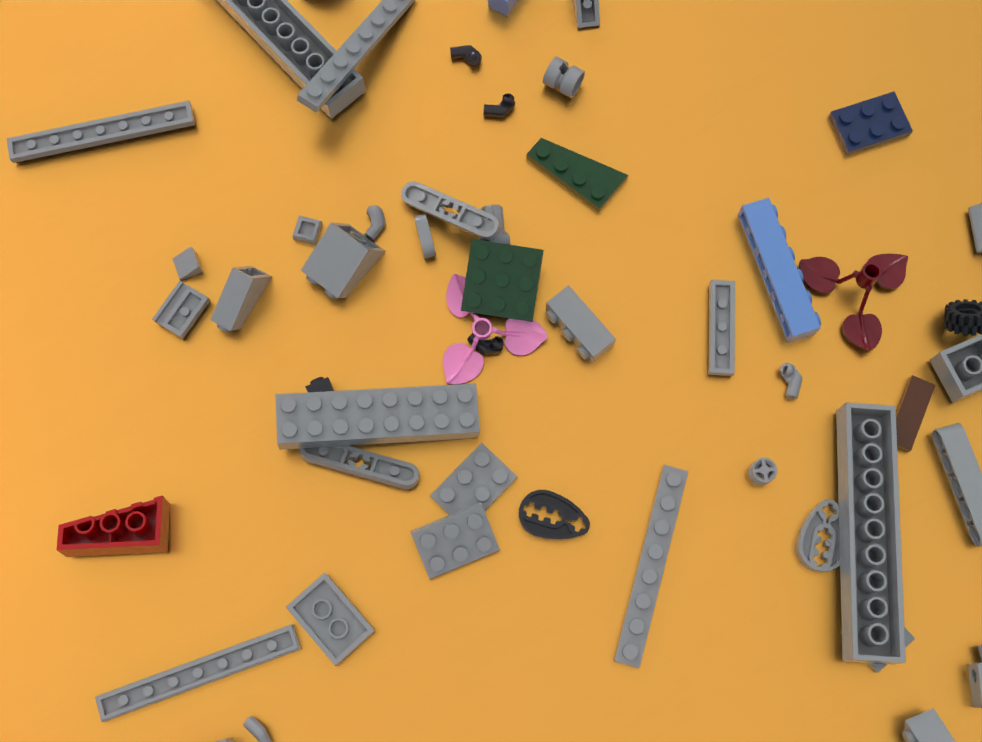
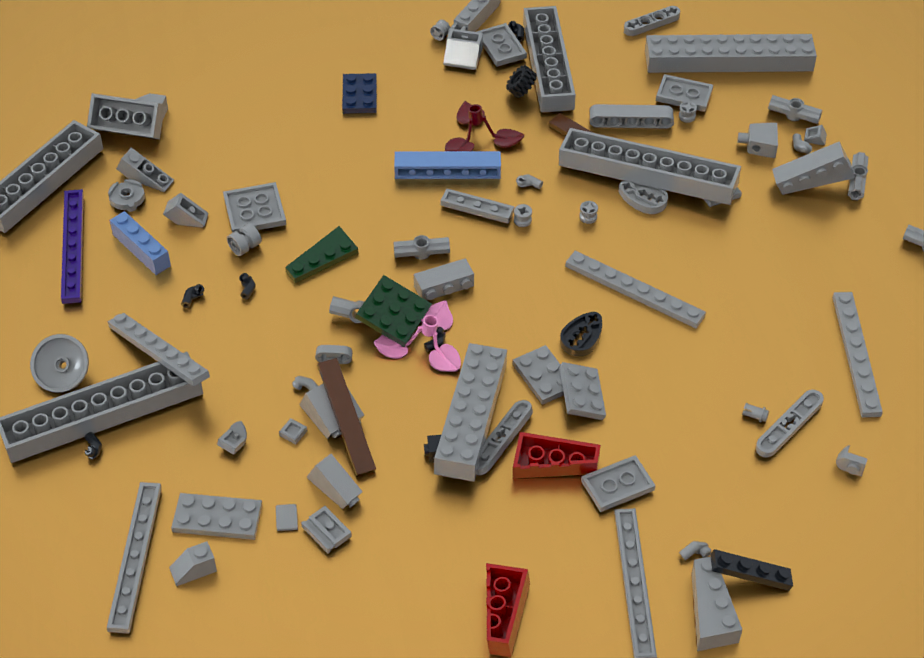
camera: 75 degrees left, 25 degrees down
light grey piece [401,181,502,240] -> none
none -> black arm [84,432,102,459]
none -> light grey slope [169,541,217,586]
none -> light grey plate [171,493,262,540]
none -> light grey plate [217,421,247,455]
none -> light grey plate [223,182,287,233]
none -> reddish brown tile [317,358,376,476]
none -> light grey piece [393,235,450,260]
none -> red wedge [512,432,601,479]
none -> light grey wheel [514,204,532,227]

